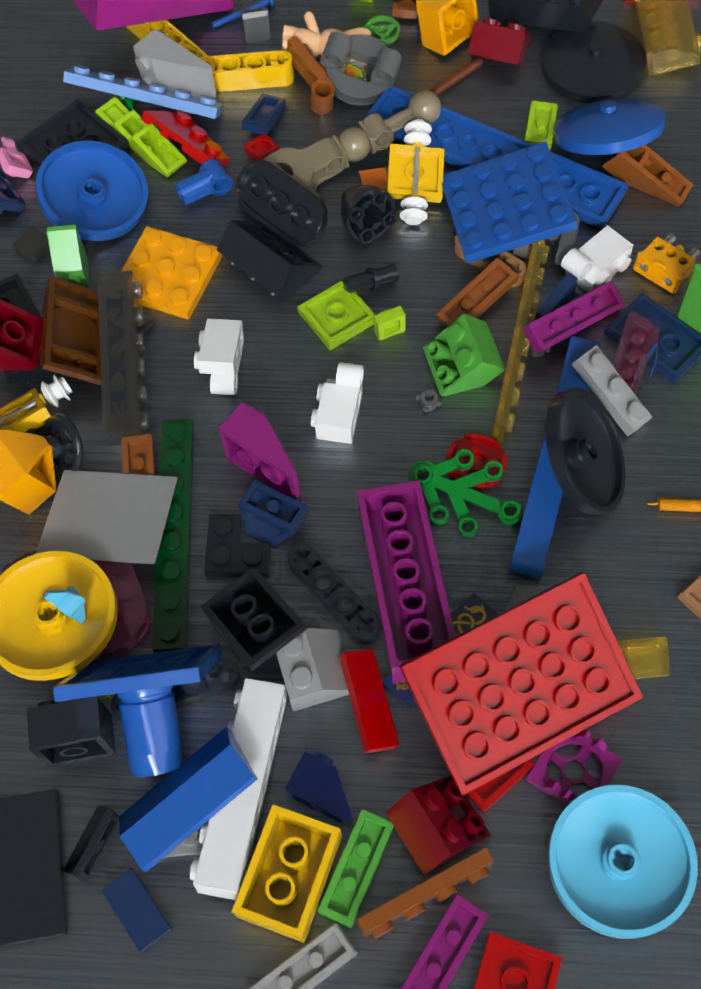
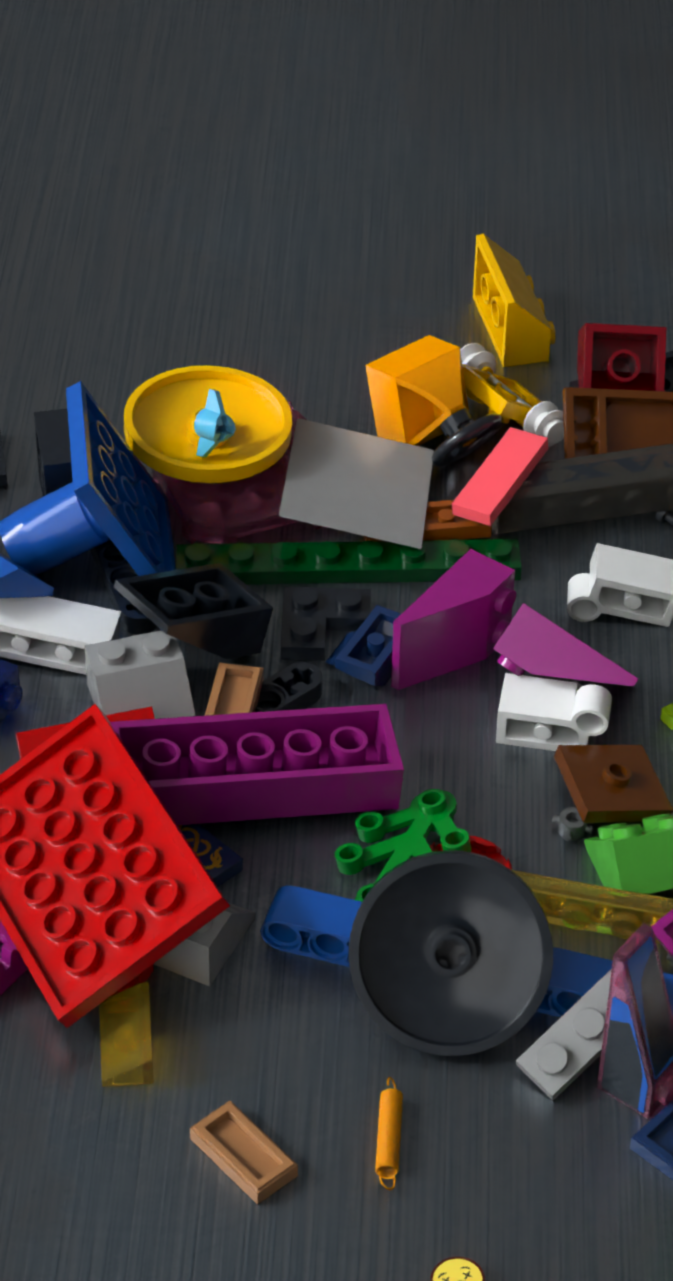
camera: 85 degrees right, 20 degrees down
none -> medium nougat tile [204,662,264,716]
none -> coral tile [452,427,548,526]
none -> magenta slope [493,603,639,687]
none -> reddish brown plate [554,745,673,823]

